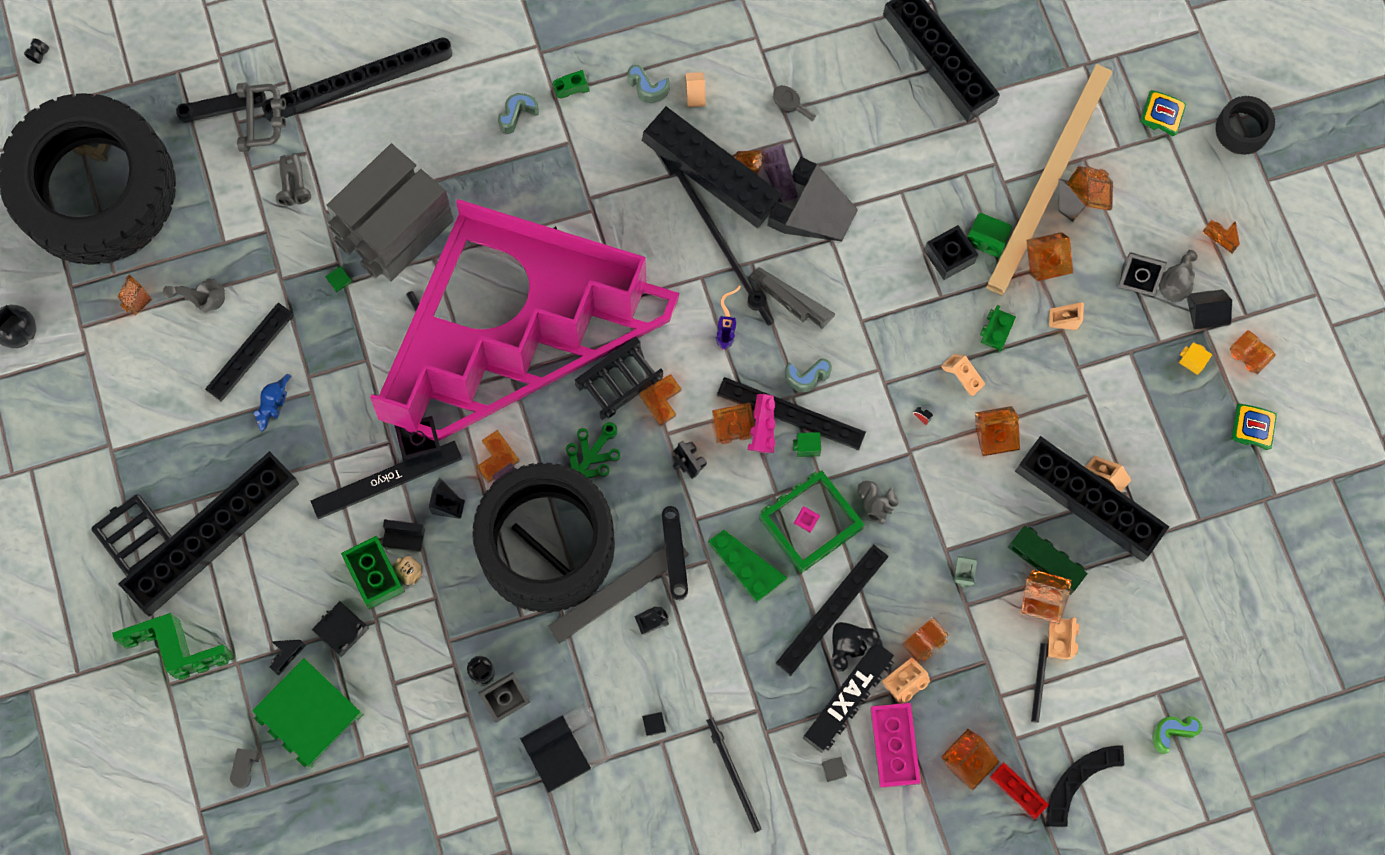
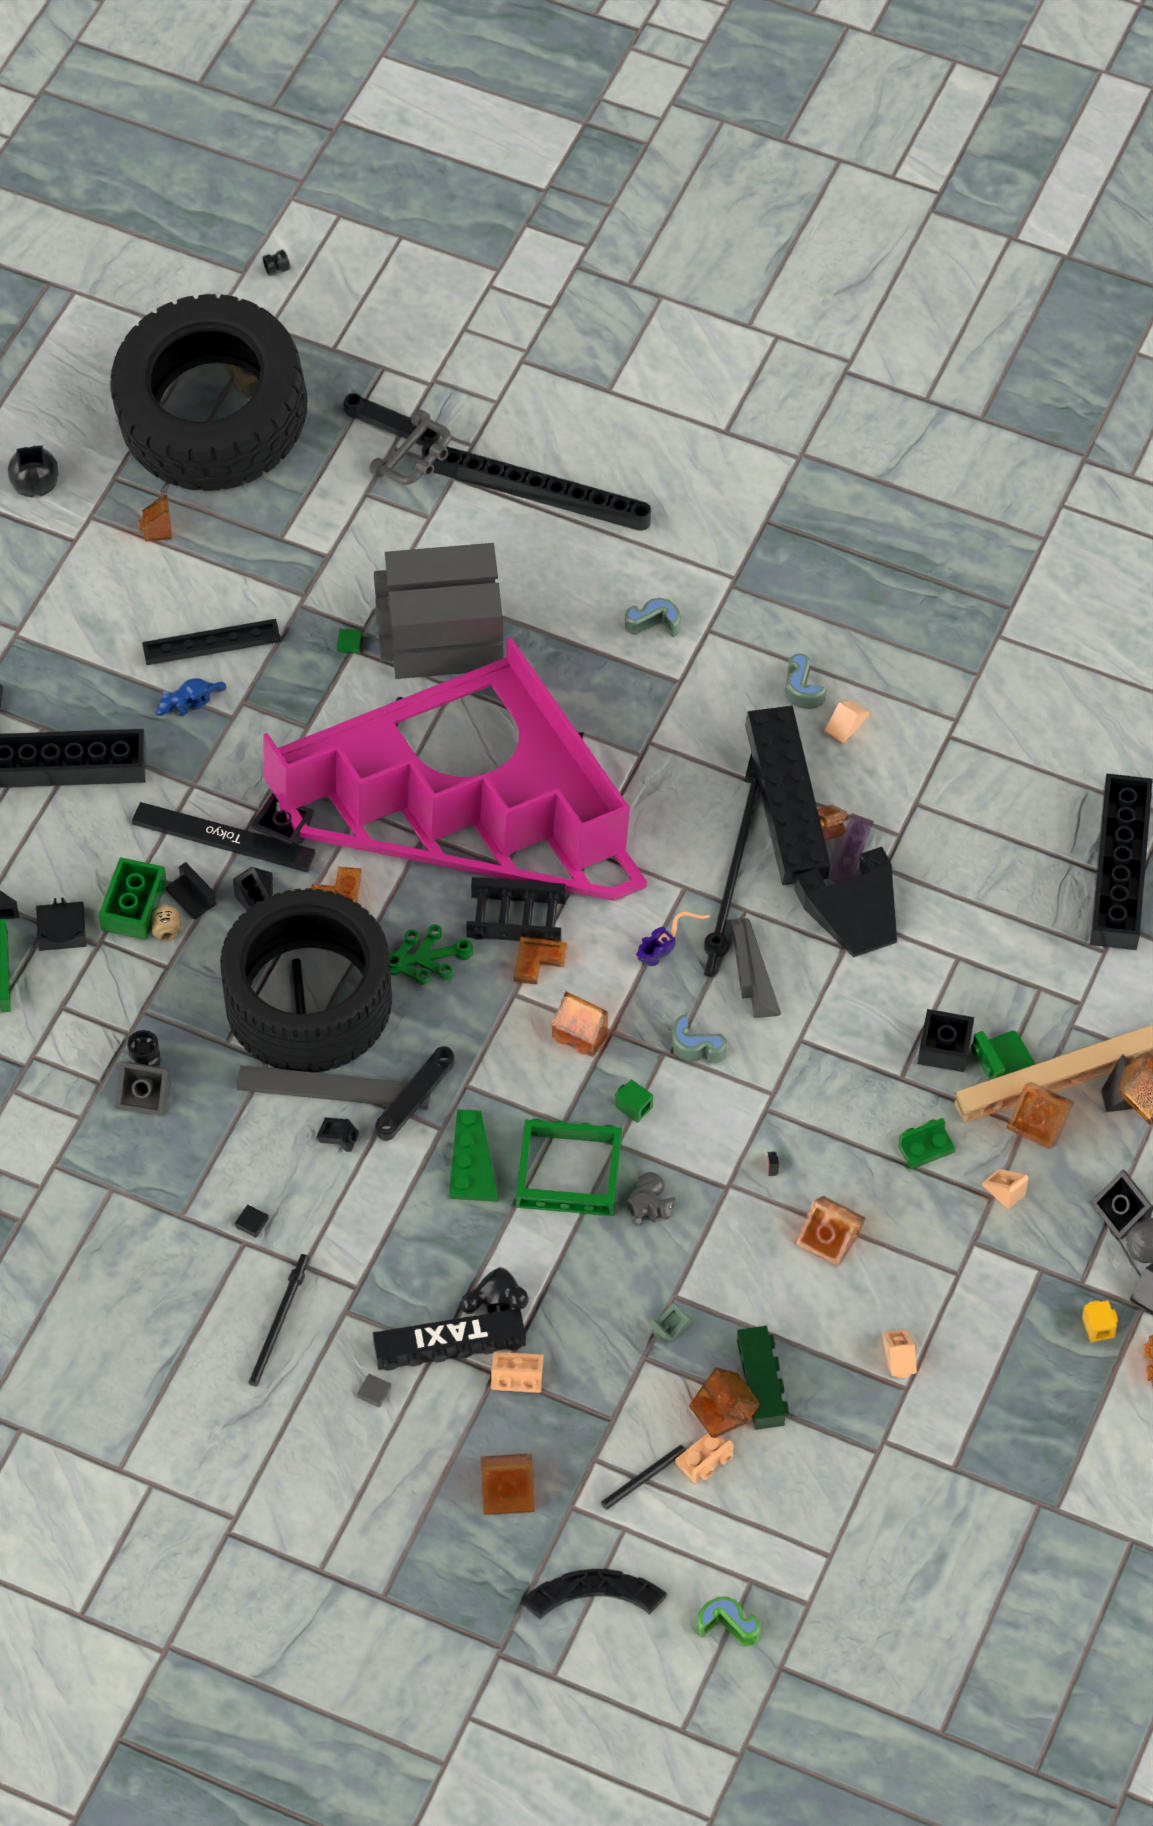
camera: 45 degrees right, 15 degrees down
dark grey hair [163,278,225,313] -> none
dark grey piece [276,154,311,206] -> none
black door [520,703,613,793] -> none
green leg [552,70,590,98] -> none
black hips [673,441,707,479] -> none
black tile [717,377,866,451] -> none
dark pink wing [747,394,775,453] -> none
dark grey piece [773,85,816,121] -> none
black tile [775,544,889,676] -> none
dark pink tile [793,506,820,533] -> none
dark pink plate [870,703,921,788] -> none
clear orange brick [902,618,949,662] -> none
light nougat bracket [941,354,985,396] -> none
red tile [989,762,1049,820] -> none
black brick [1015,436,1170,562] -> none
slope [1231,403,1277,450] -> none

